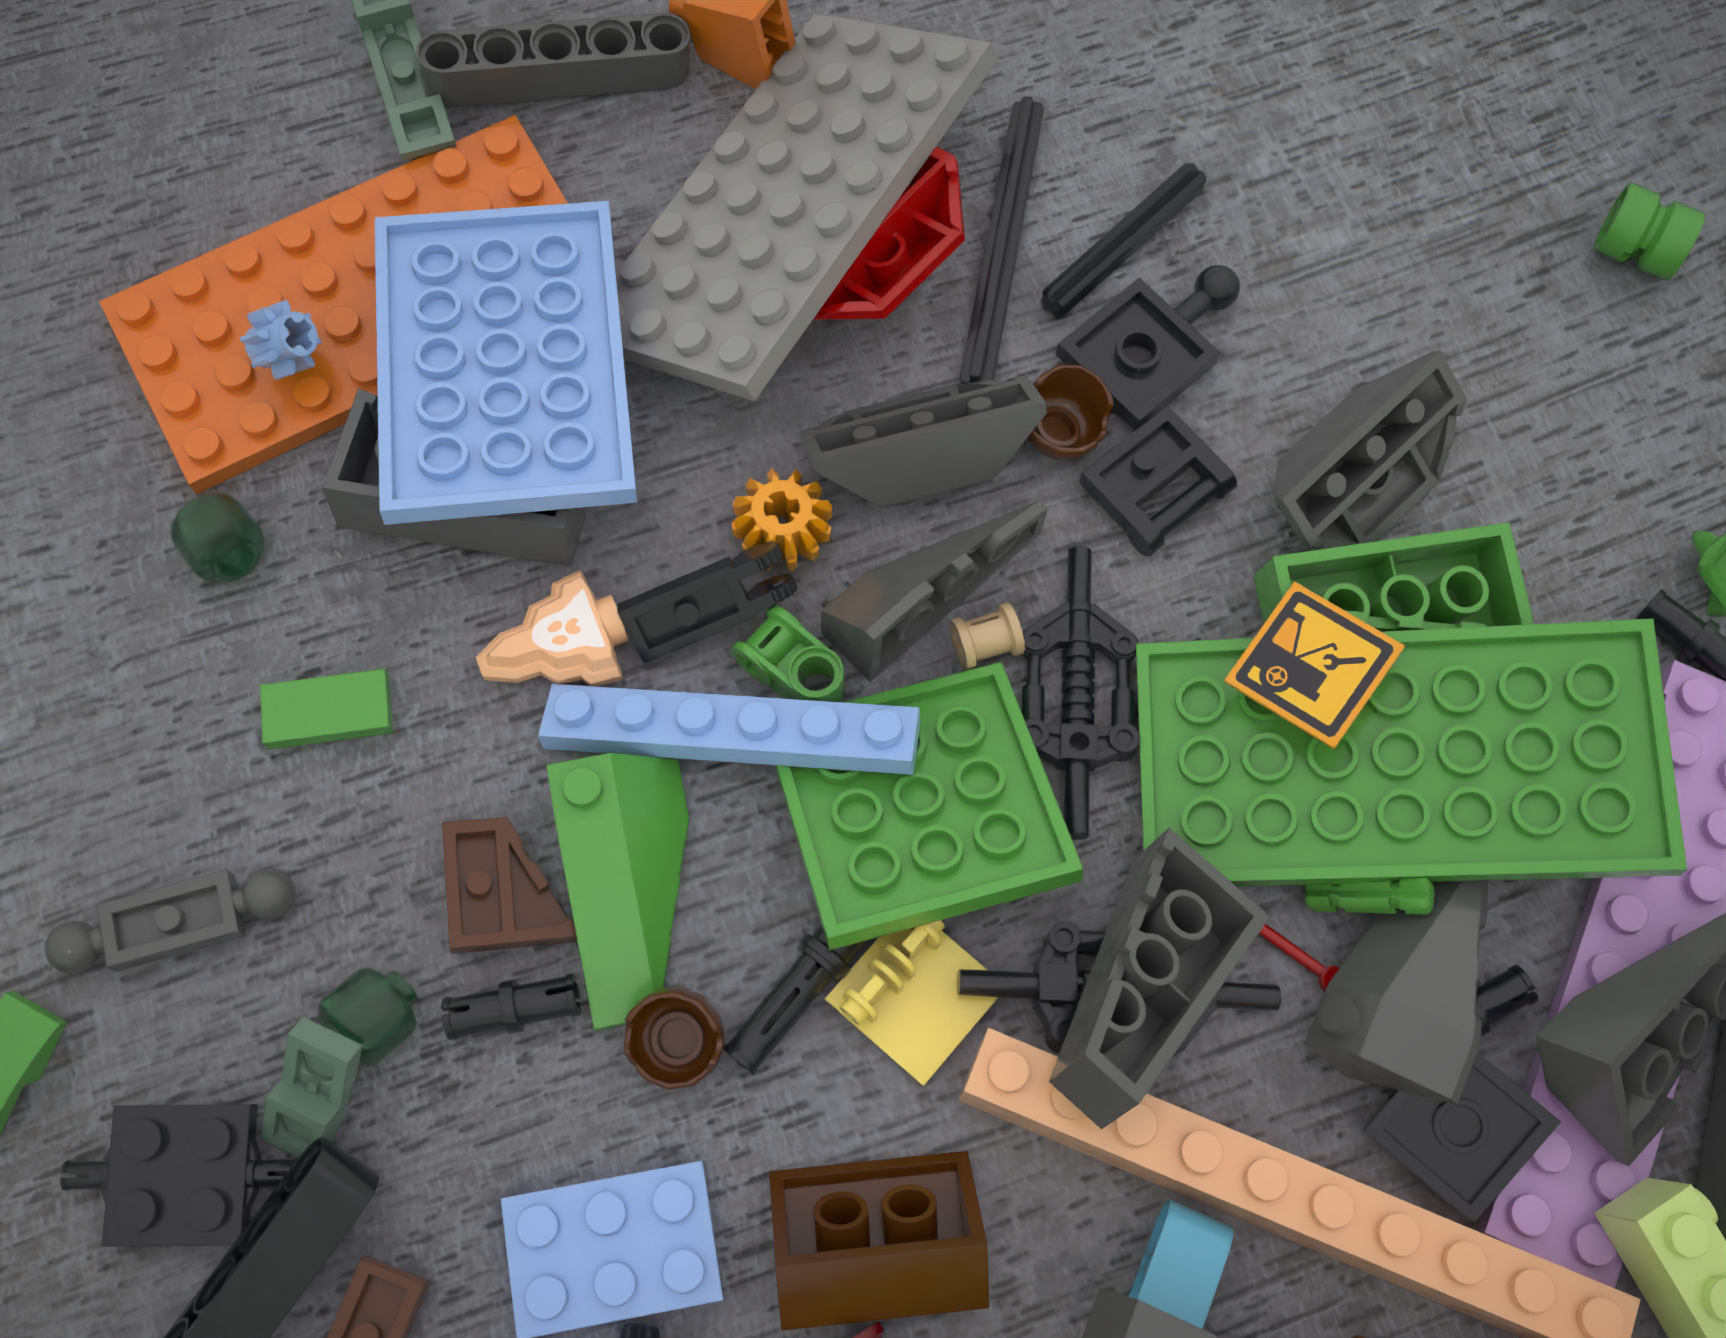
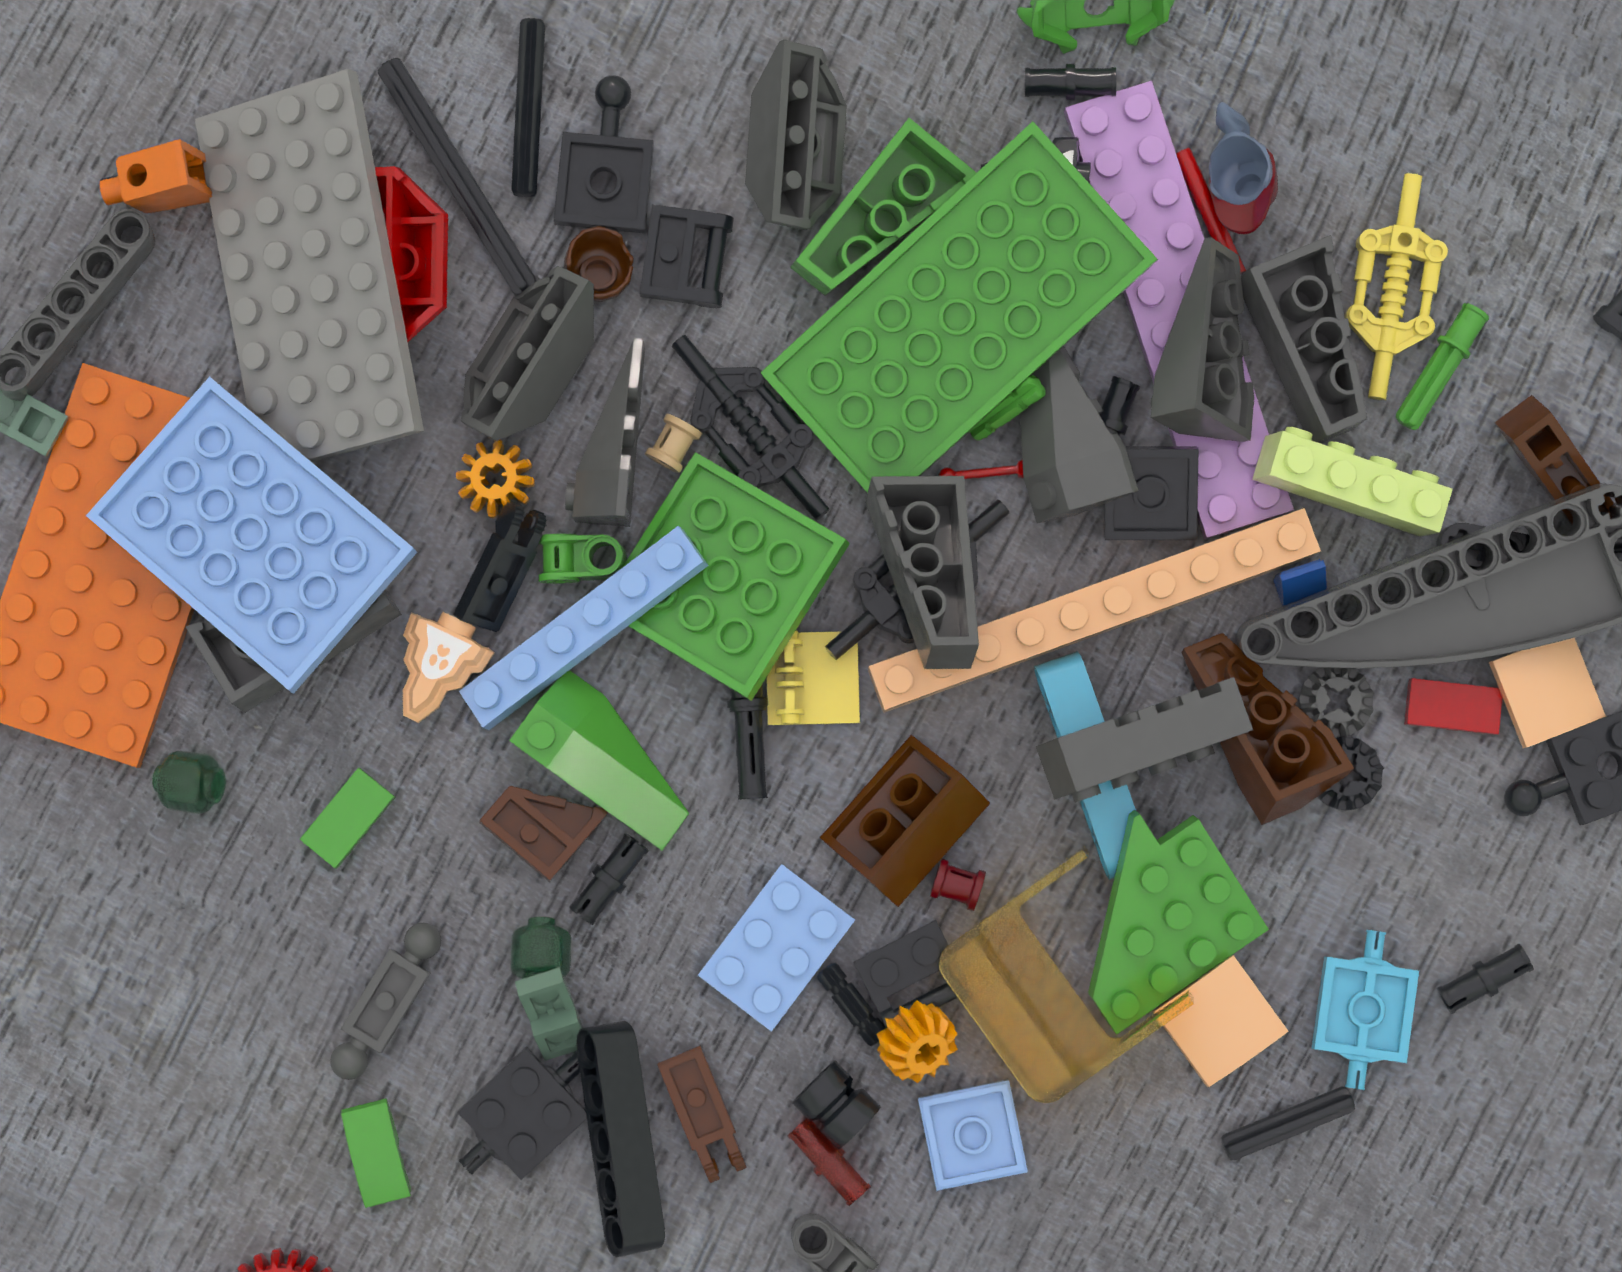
camera: 40 degrees left, 15 degrees up
light blue gear [240,300,321,380] -> none
reddish brown hair [624,987,724,1090] -> none
piece [1224,581,1405,749] -> none

